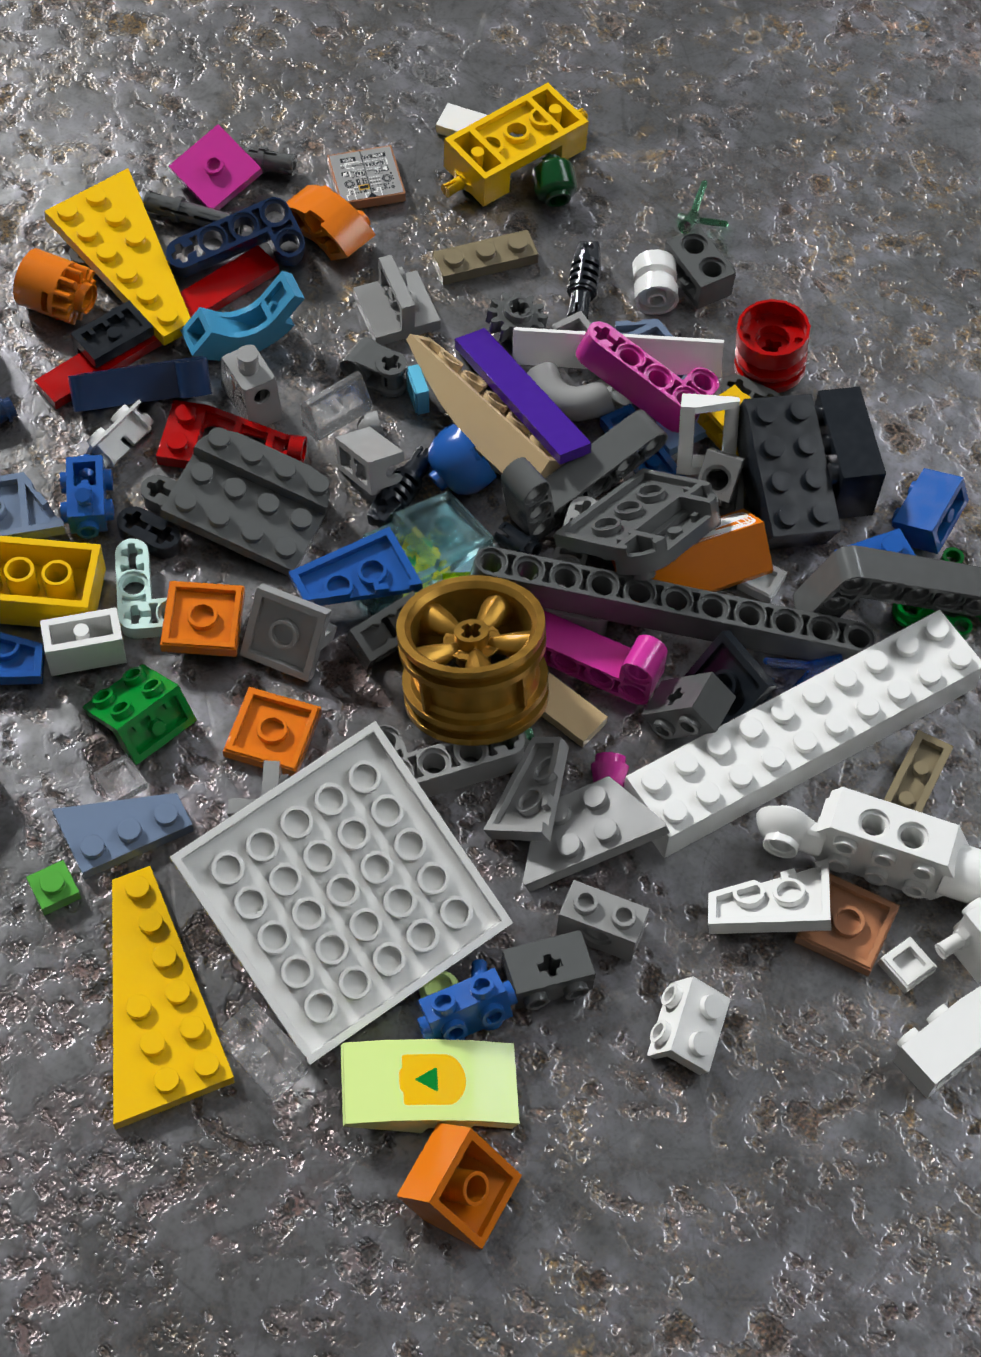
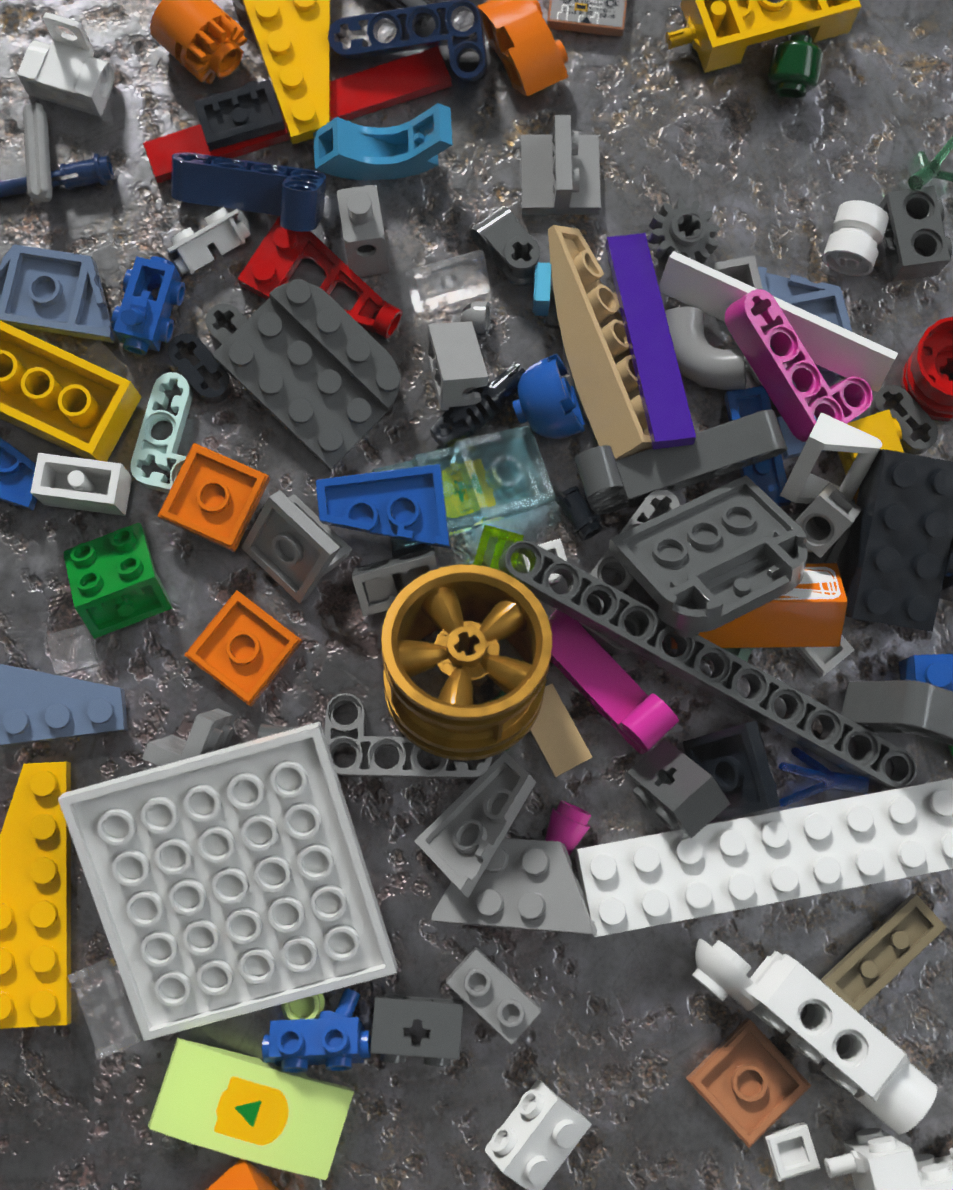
camera: 20 degrees right, 20 degrees up
dark tan plate [432,230,539,285] -> none
black hinge [566,241,601,319] -> none
white wing [708,858,831,934] -> none

